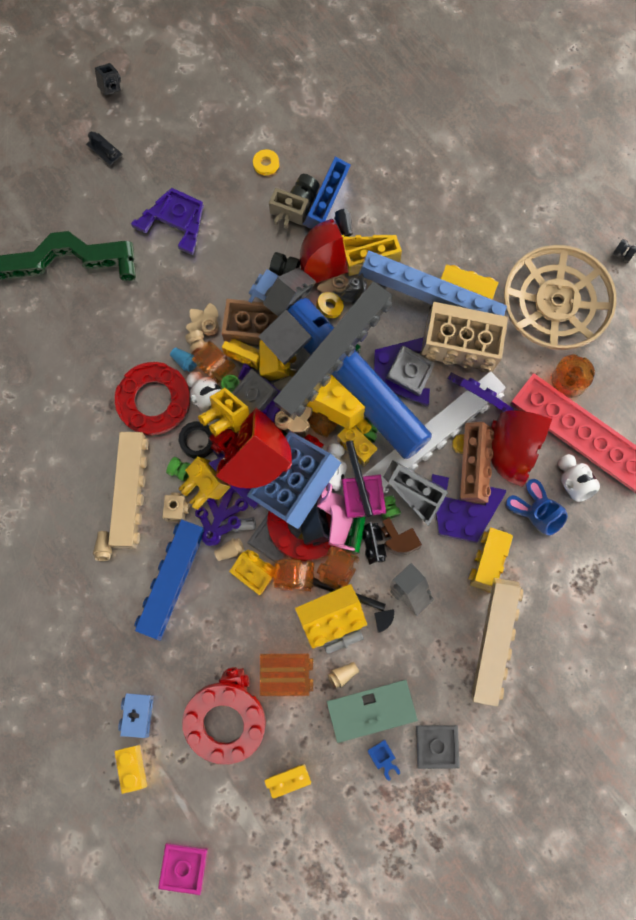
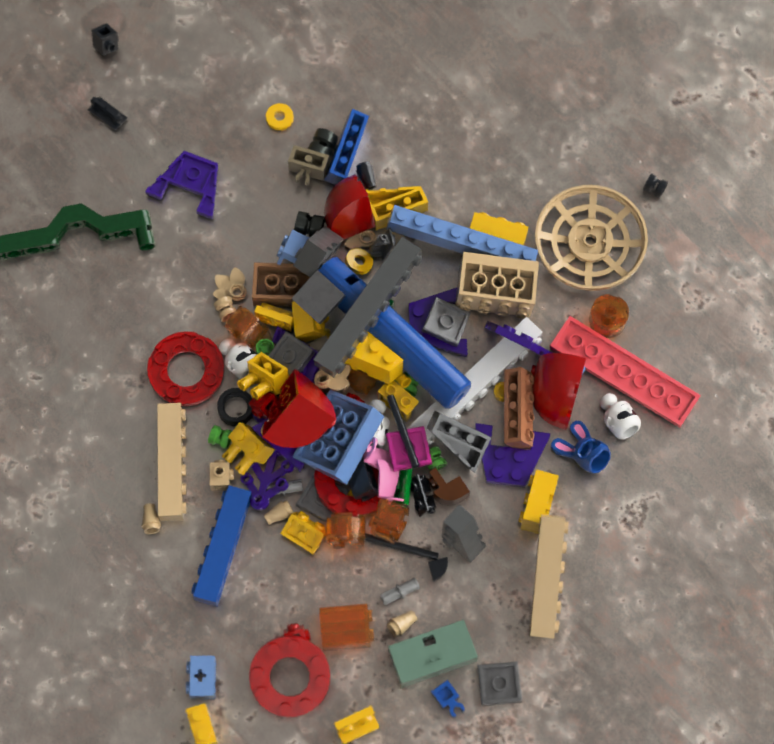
camera: 10 degrees left, 5 degrees down
dark azure cone [170,347,198,372] -> none
yellow brick [295,584,367,649] -> none

